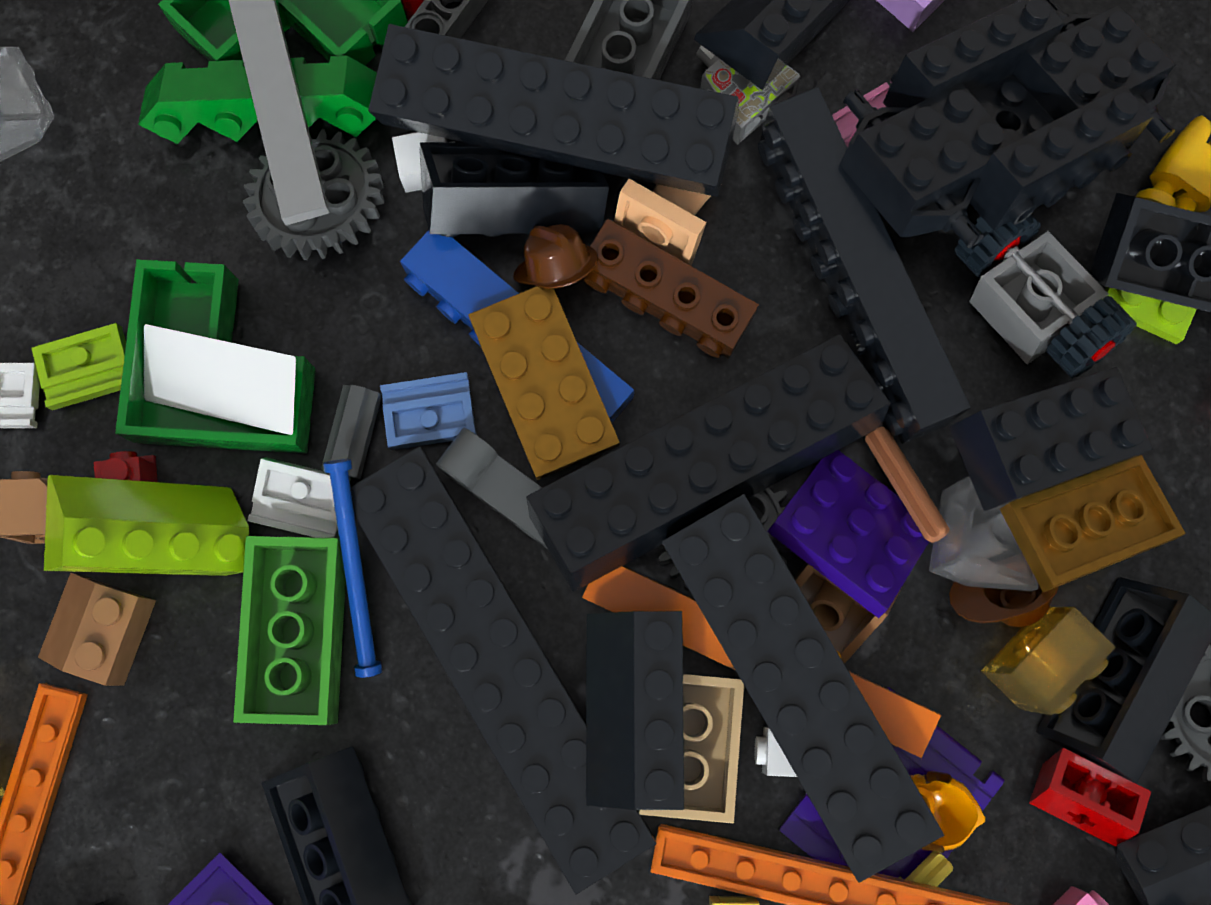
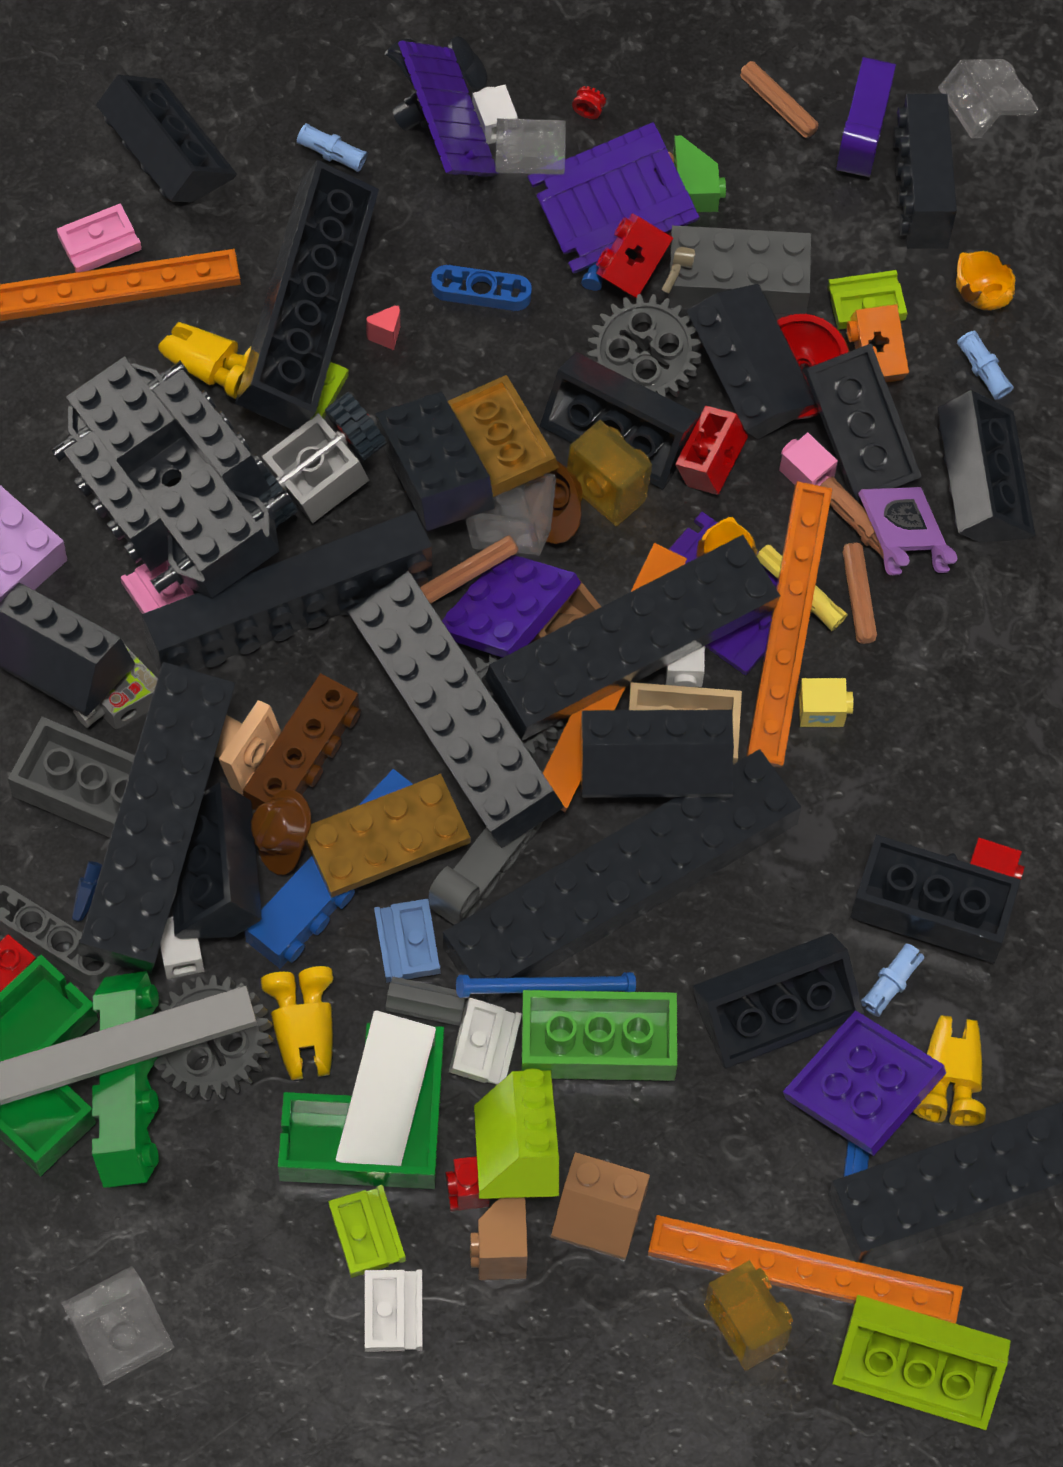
camera: 95 degrees left, 15 degrees down
none -> yellow piece [261,966,333,1080]

